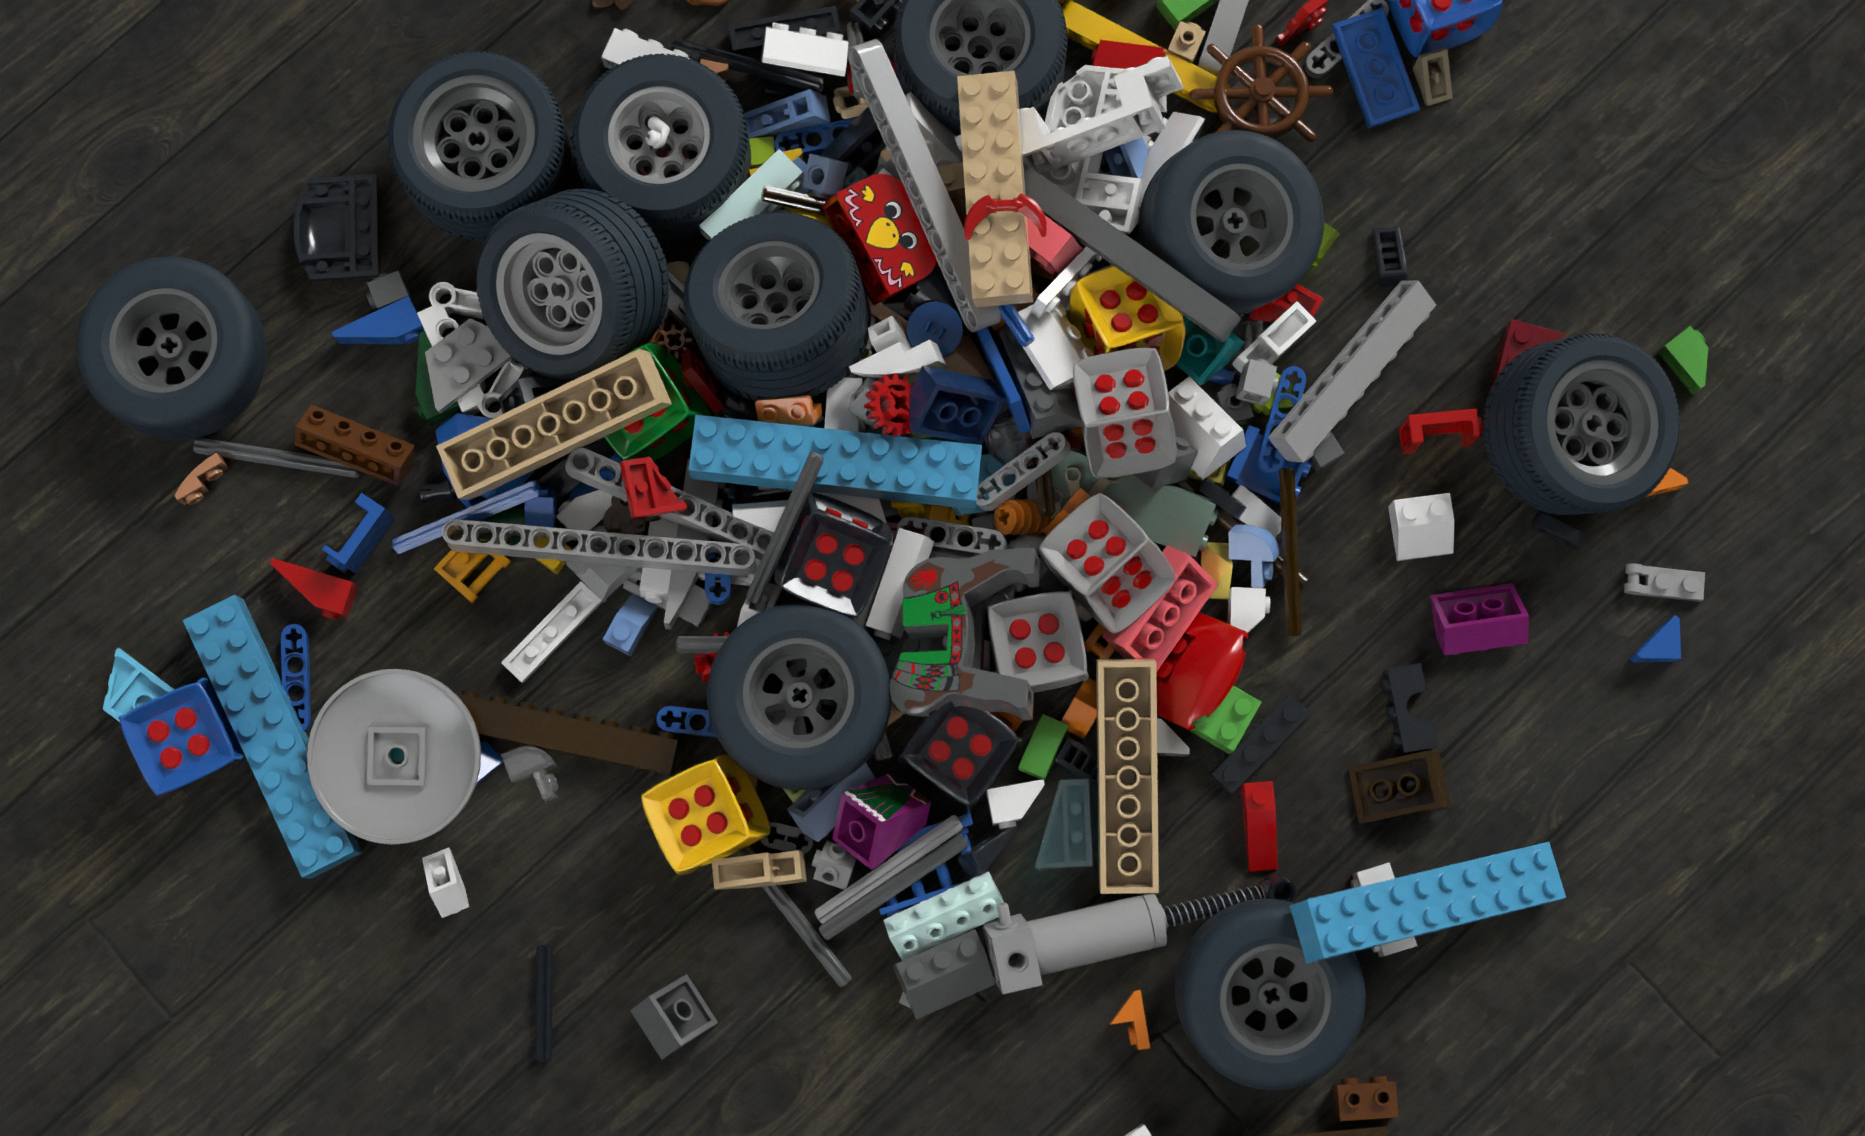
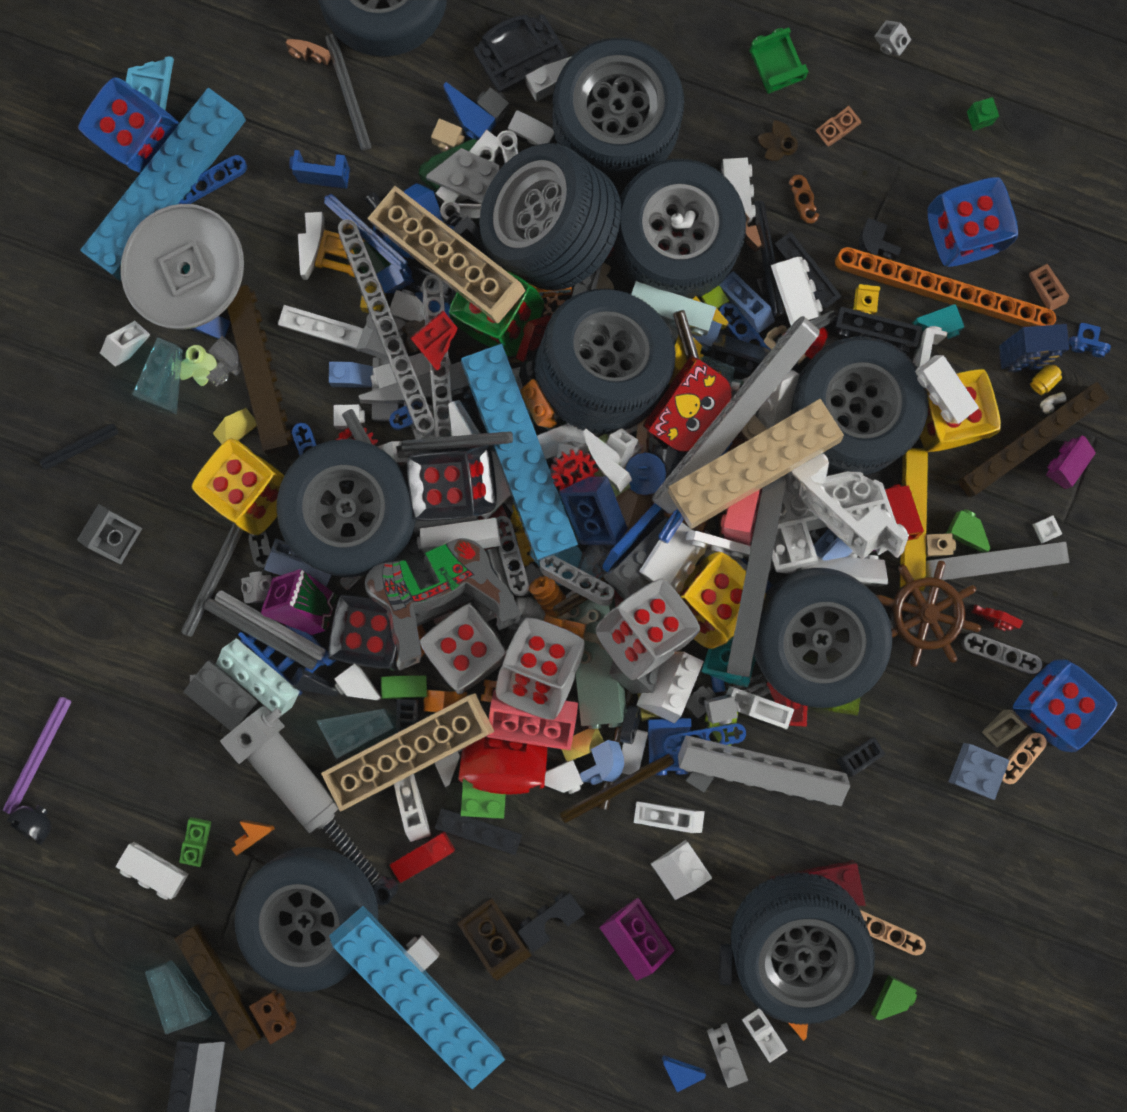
camera: 60 degrees right, 5 degrees up
red slope [270,558,358,621] -> none
reddish brown brick [295,404,415,486] -> none
tan slope [712,850,807,890] -> none
sand blue brick [802,154,848,199] -> none
red piece [964,194,1047,240] -> none
blue tile [1331,7,1420,129] -> none
red panel [1399,409,1483,454] -> none
none -> clear light blue wedge [132,337,182,415]
none -> yellowish green plate [179,345,217,386]
none -> bright green slope [179,817,211,867]
none -> light yellow slope [213,408,257,444]
none -> white slope [298,212,325,280]
none -> white brick [334,405,365,429]
none -> white slope [394,774,431,842]
none -> tan brick [431,119,465,152]
none -> white slope [508,110,554,145]
none -> white slope [526,57,571,102]
none -> white slope [634,802,705,833]
none -> white brick [742,1009,788,1062]
none -> light nougat beam [860,910,926,955]
none -> sand blue brick [949,743,1010,800]
none -> light nougat beam [1002,733,1046,784]

